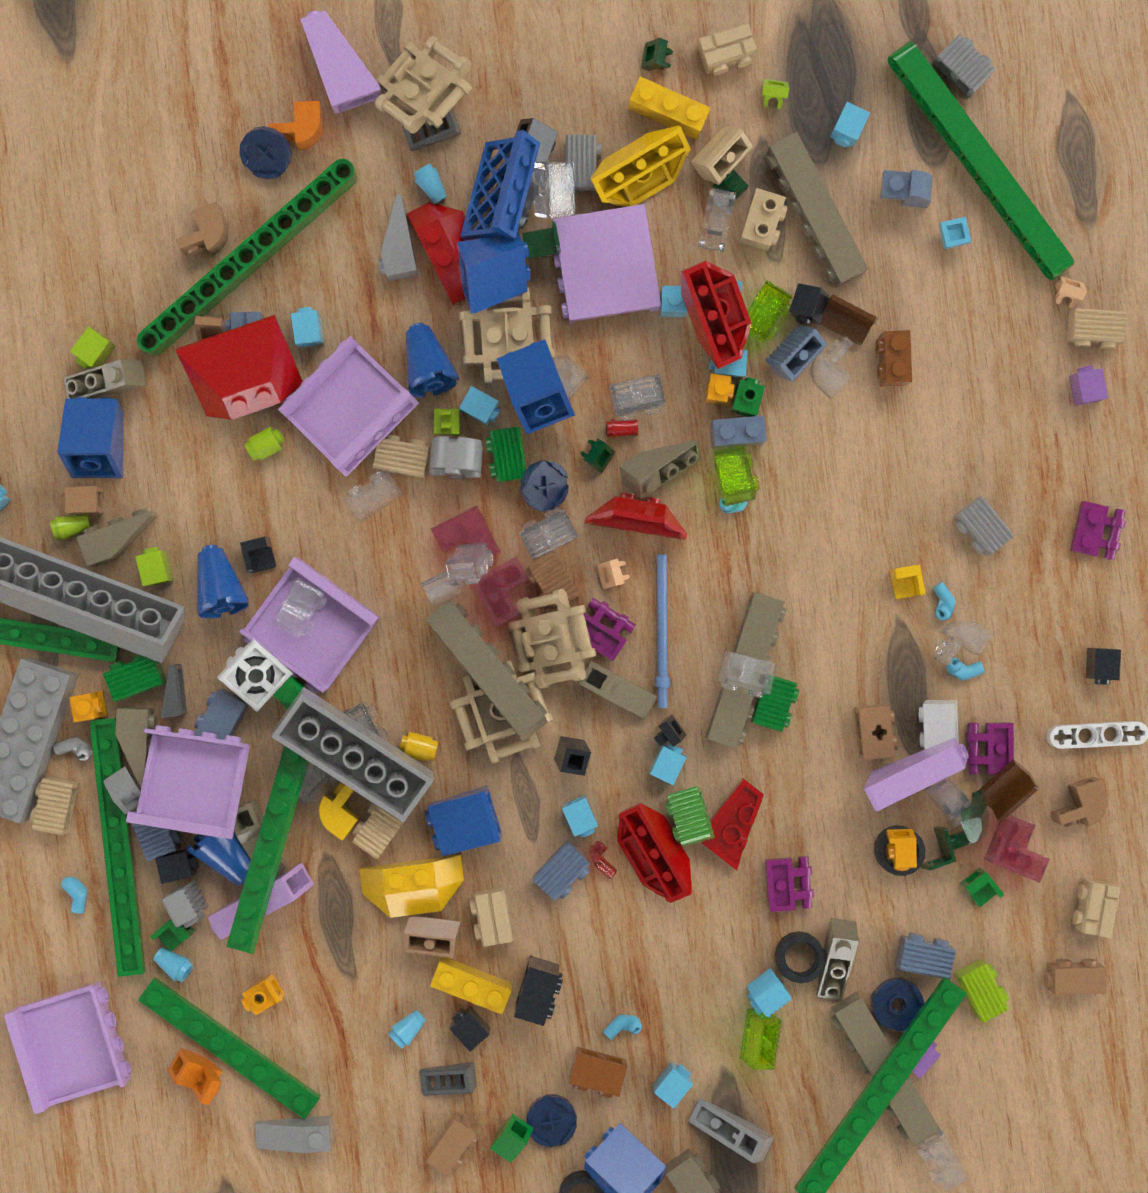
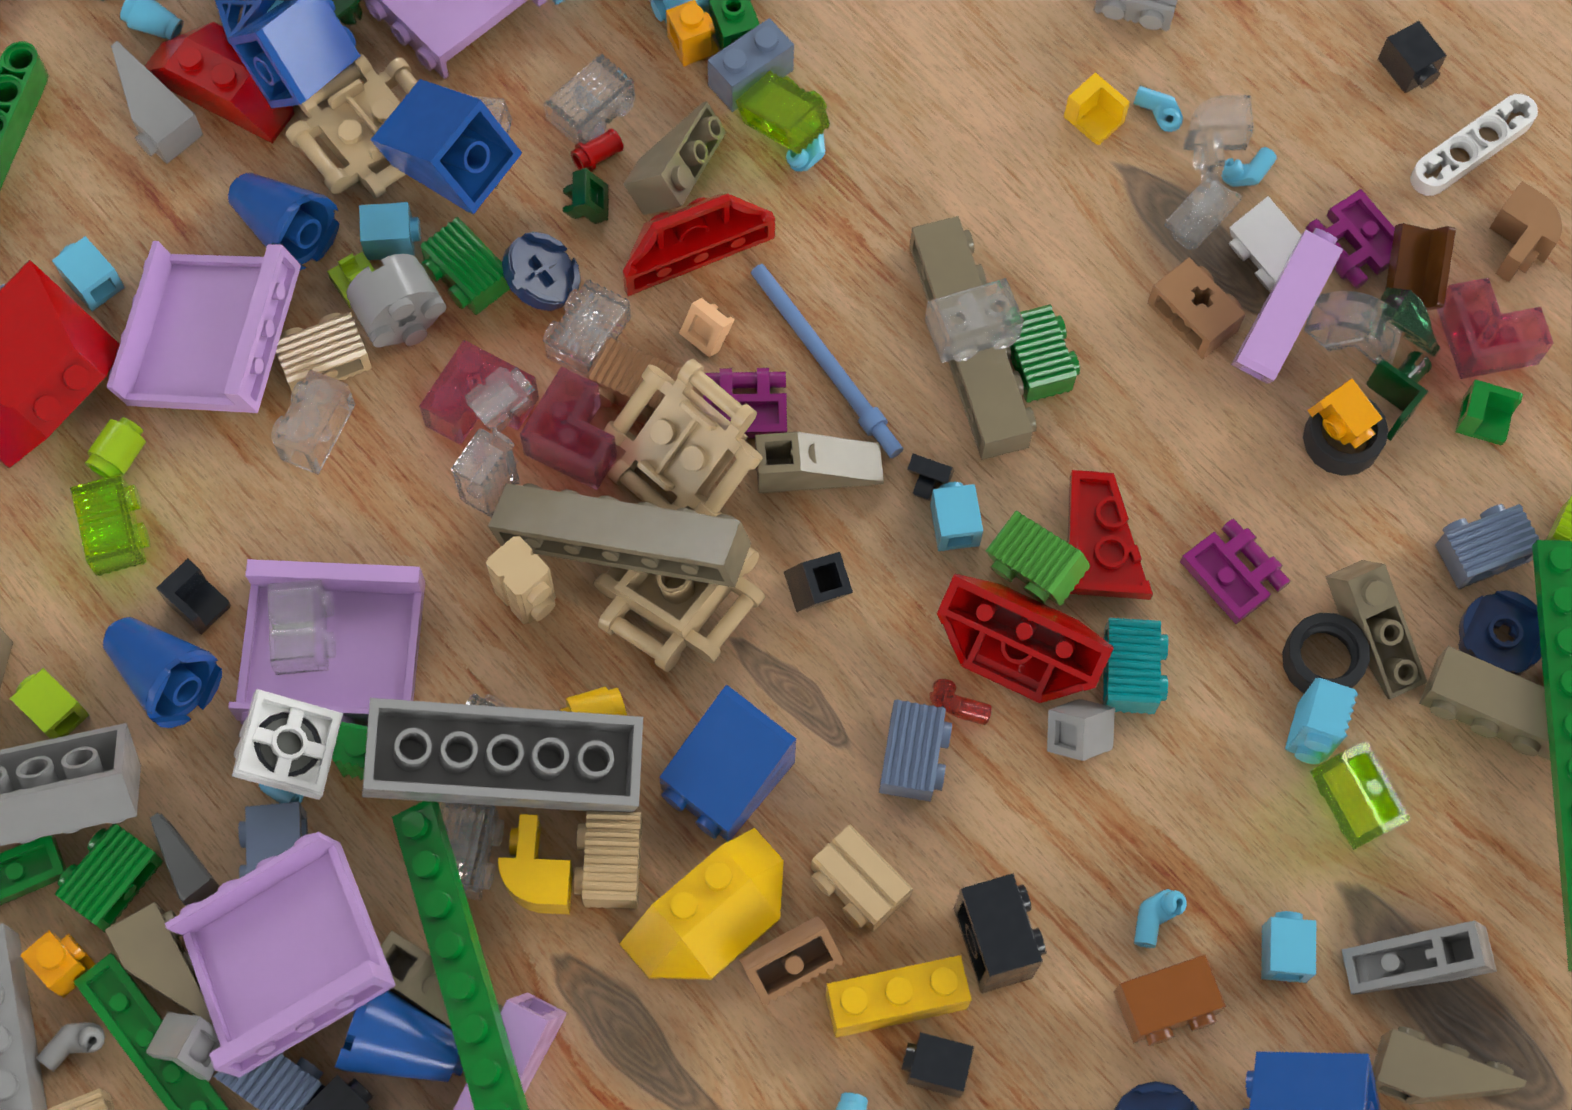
camera: 35 degrees left, 20 degrees down
medium azure brick [562,795,598,838] -> none
none -> clear neon green brick [70,474,151,576]
none -> tan brick [486,536,556,624]
none -> light grey panel [1047,699,1115,761]
none -> teal brick [1103,618,1169,715]
none -> clear hips [1164,173,1243,250]

